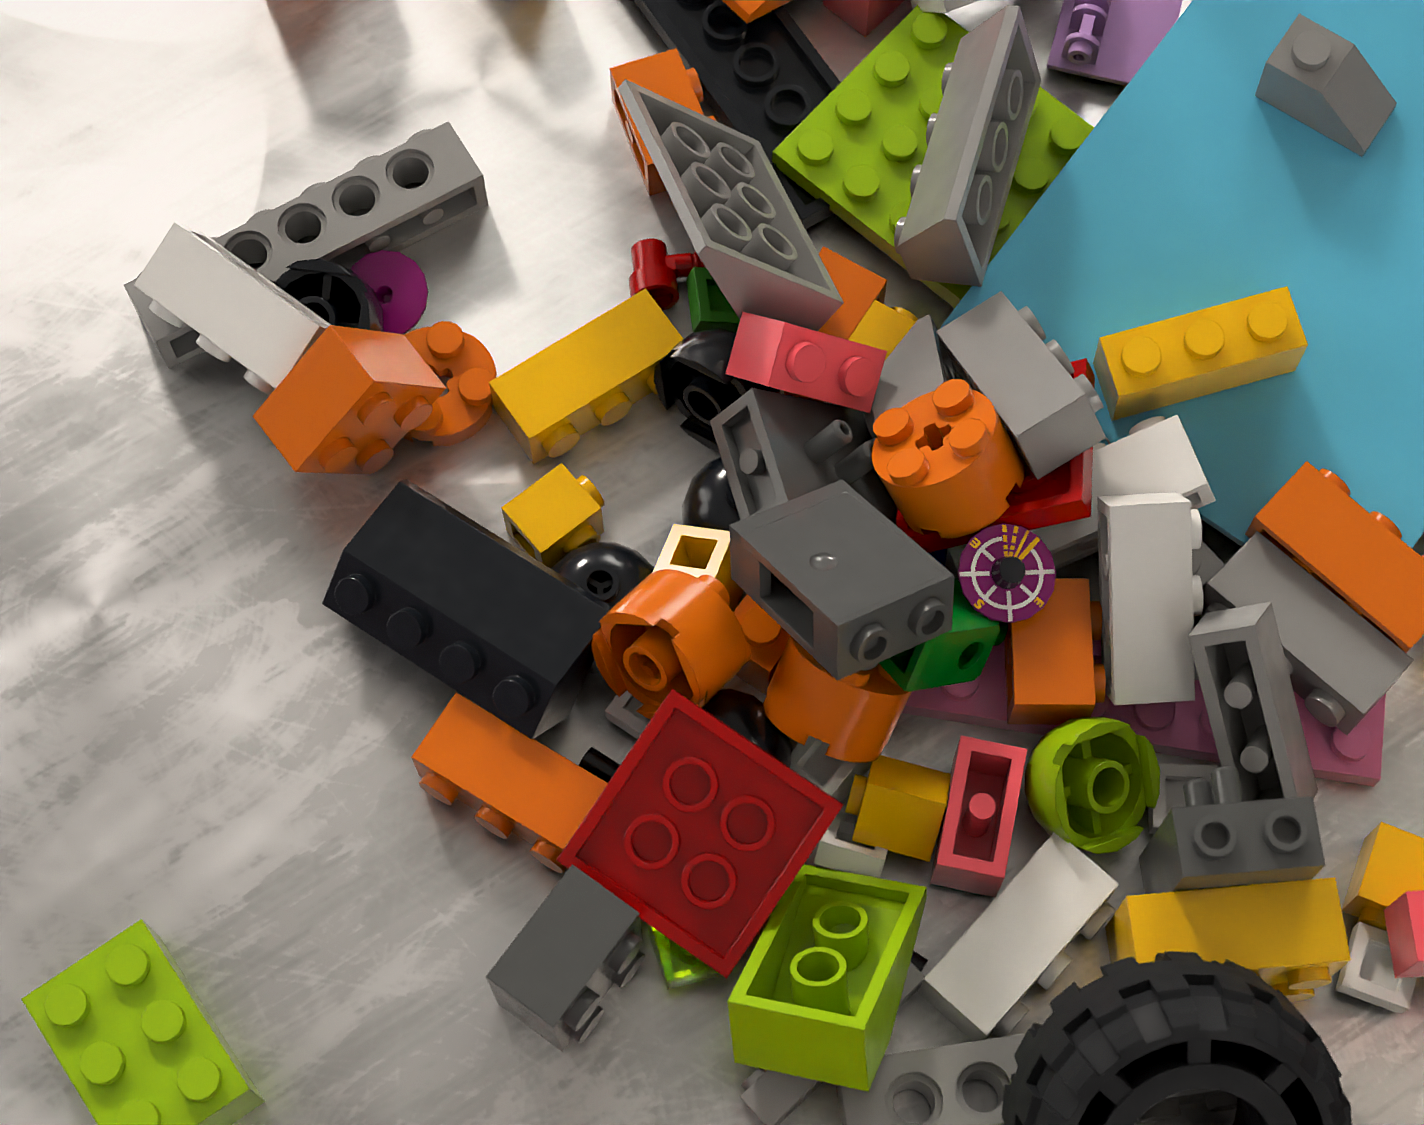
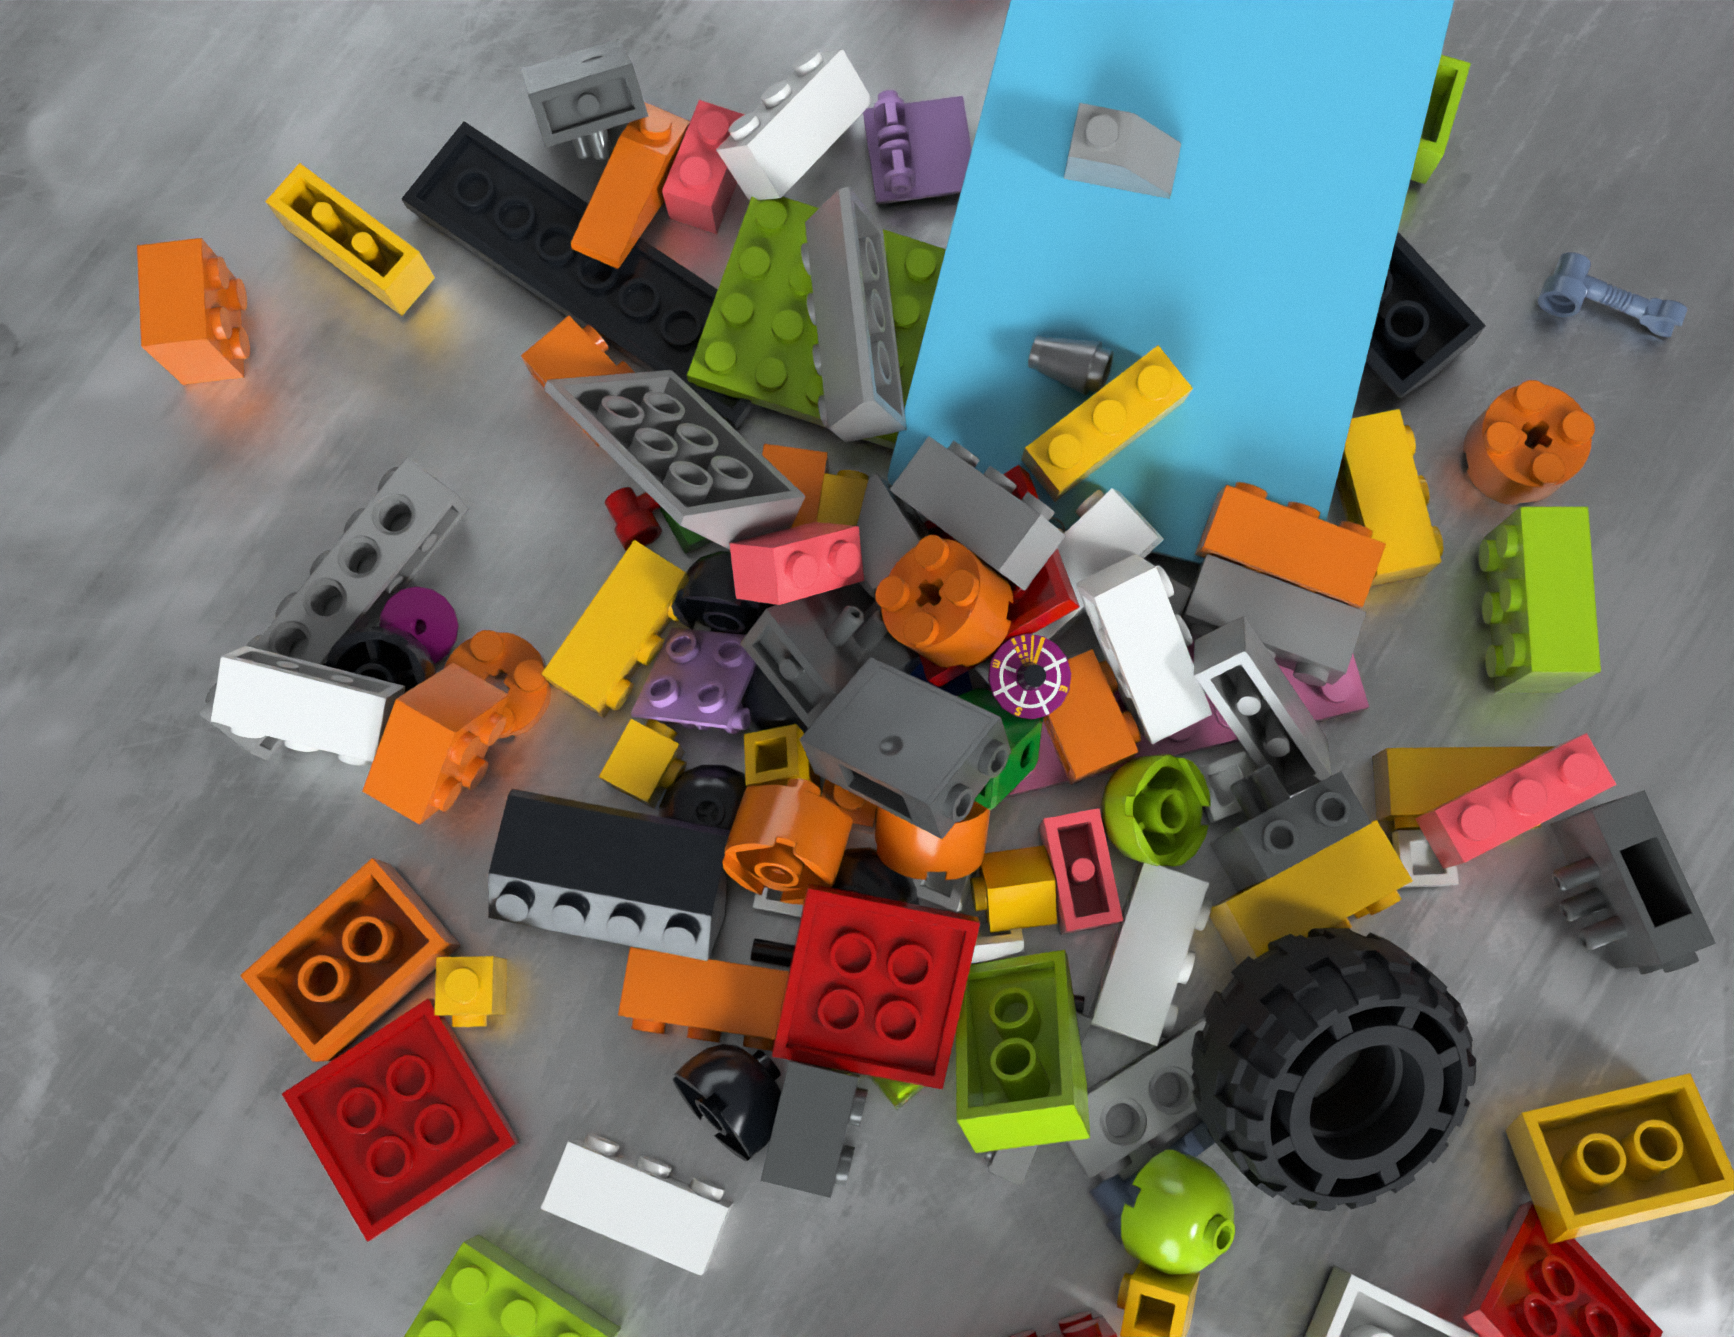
camera: 20 degrees left, 10 degrees up
none -> orange brick [240,858,461,1062]
none -> red plate [282,998,520,1242]
none -> yellow brick [435,956,507,1027]
none -> white brick [540,1133,733,1276]
none -> lavender hinge [631,628,756,734]
none -> black cylinder [673,1044,781,1161]
none -> flat silver cone [1028,336,1114,395]

